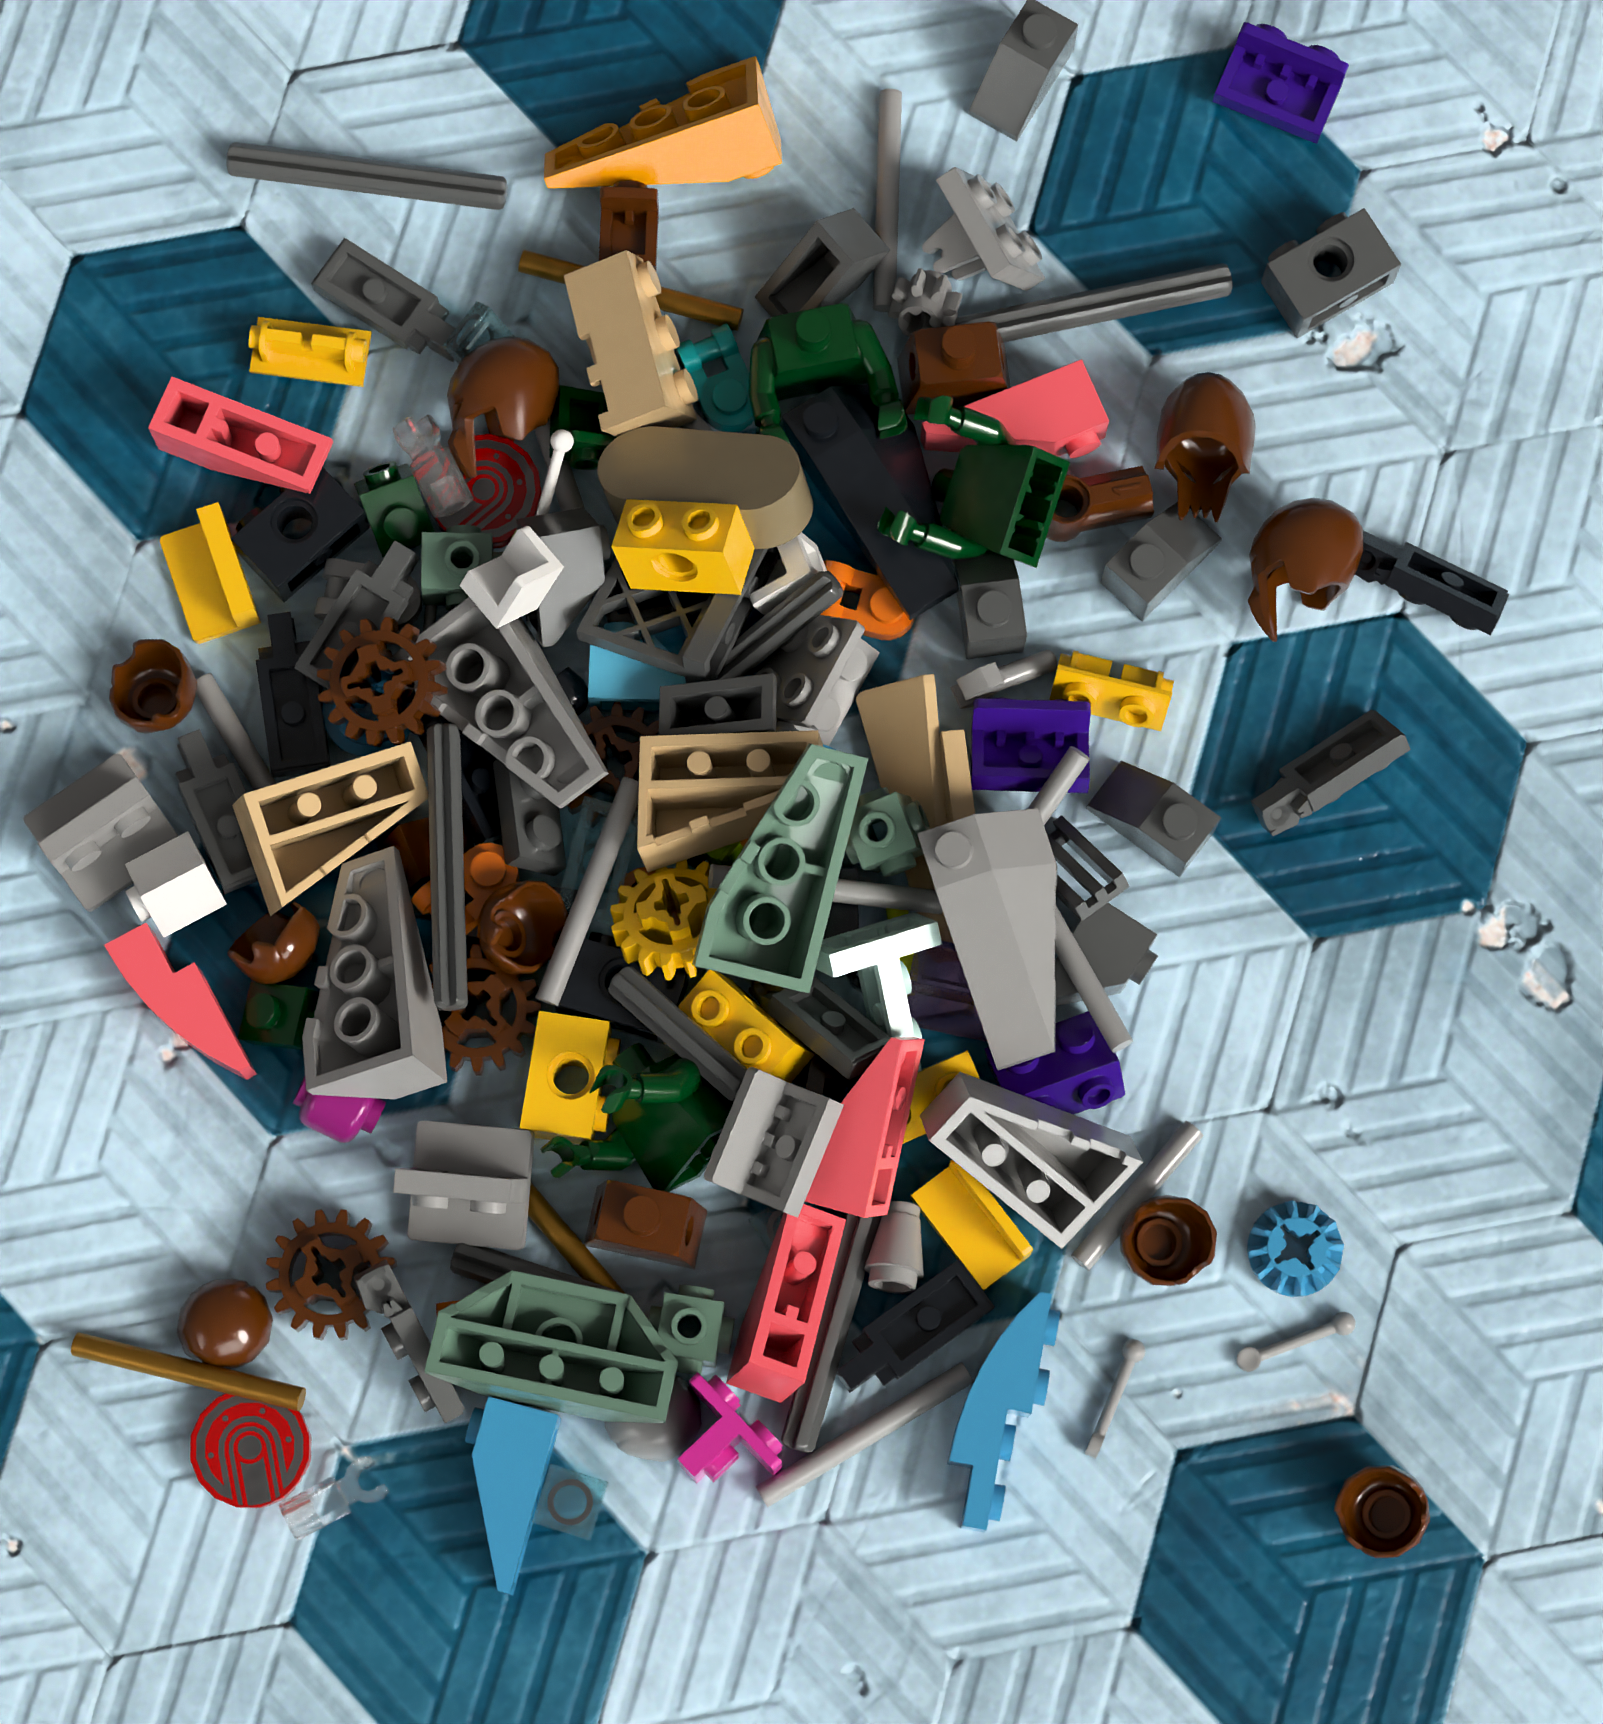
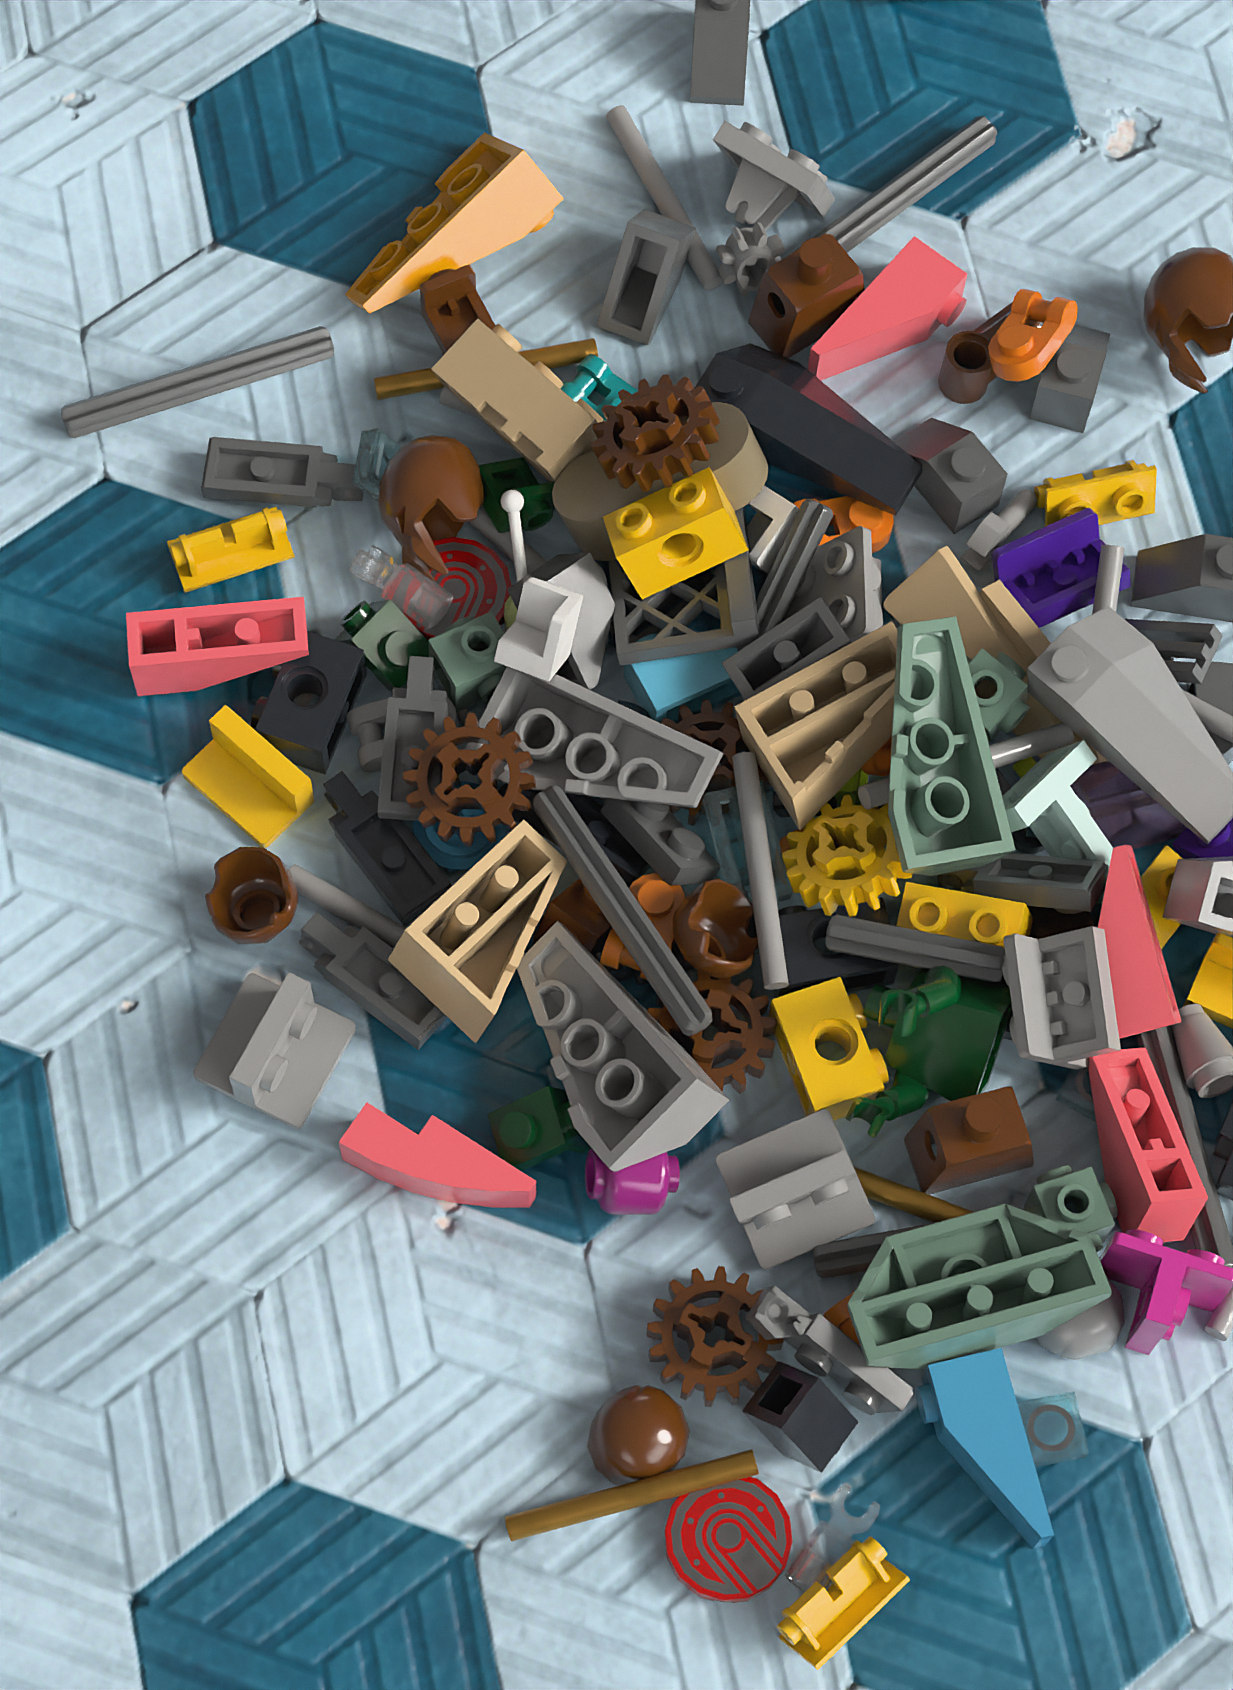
camera: 30 degrees left, 10 degrees down
white brick [125,831,227,938] -> none
reddish brown hair [227,901,320,985] -> none
dark green torso [748,303,907,444] -> none
dark green torso [877,395,1070,568] -> none
reddish brown helmet [1154,372,1256,523] -> none
dark grey brick [1261,208,1401,338] -> none
none -> reddish brown gear [591,374,720,492]
none -> black brick [742,1361,858,1473]
none -> yellow hinge [776,1536,910,1670]
none -> orange plate [988,289,1078,382]

